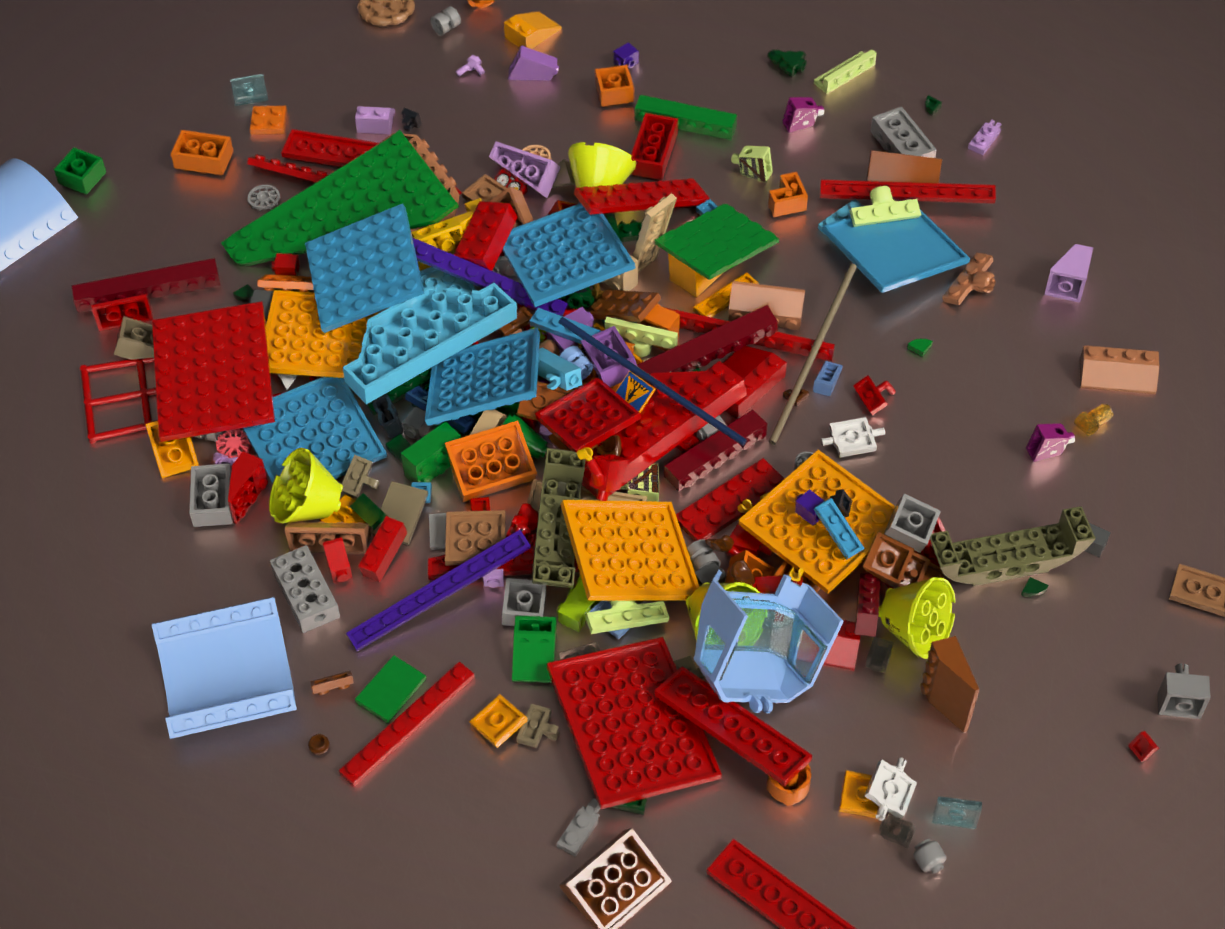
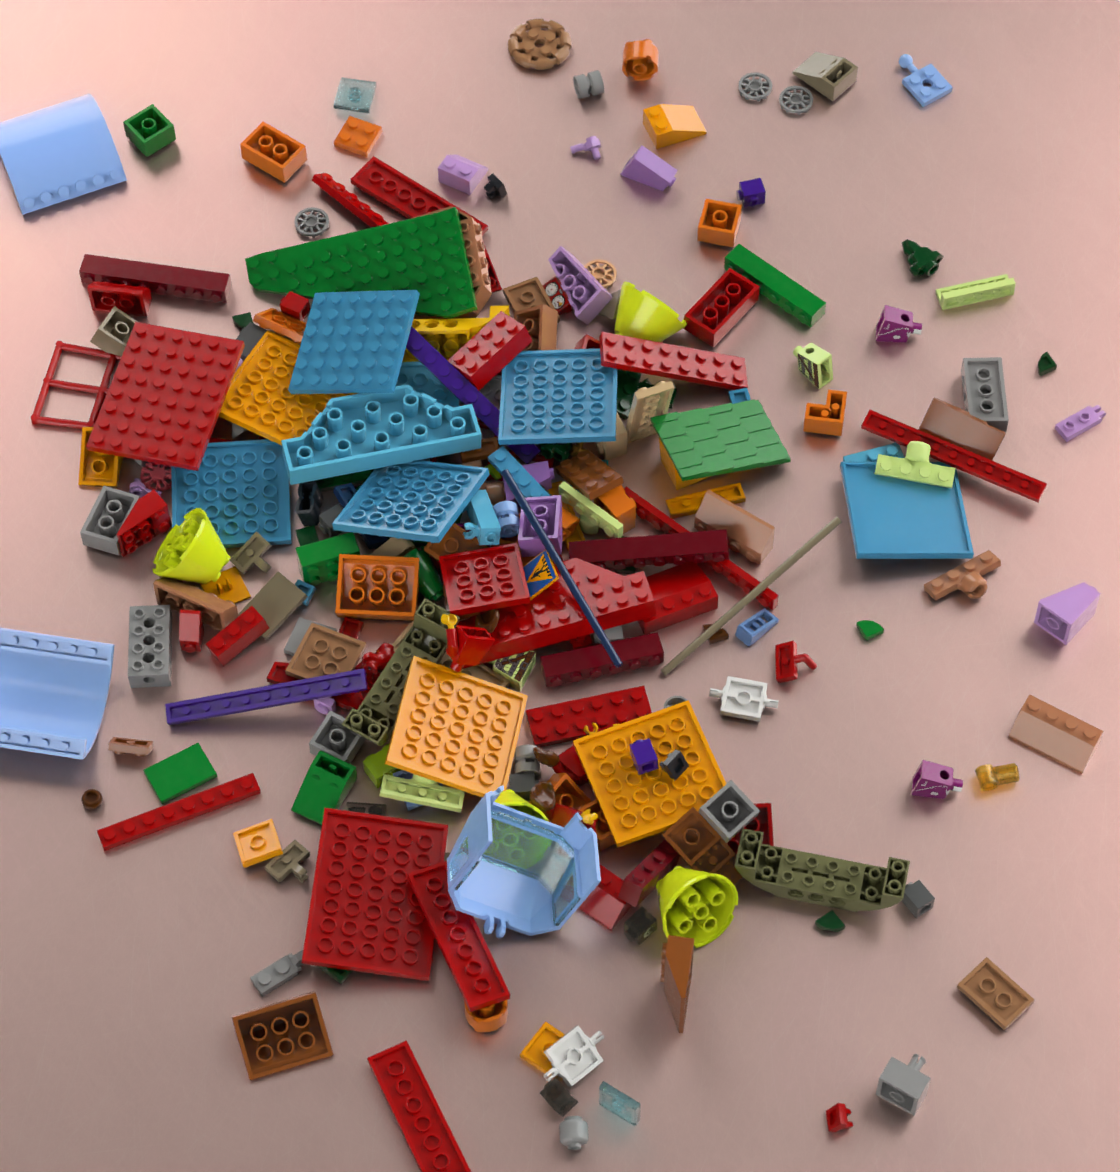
camera: 25 degrees right, 5 degrees up
dark green tile [350,493,387,530] -> none
dark azure tile [813,498,865,560] -> none

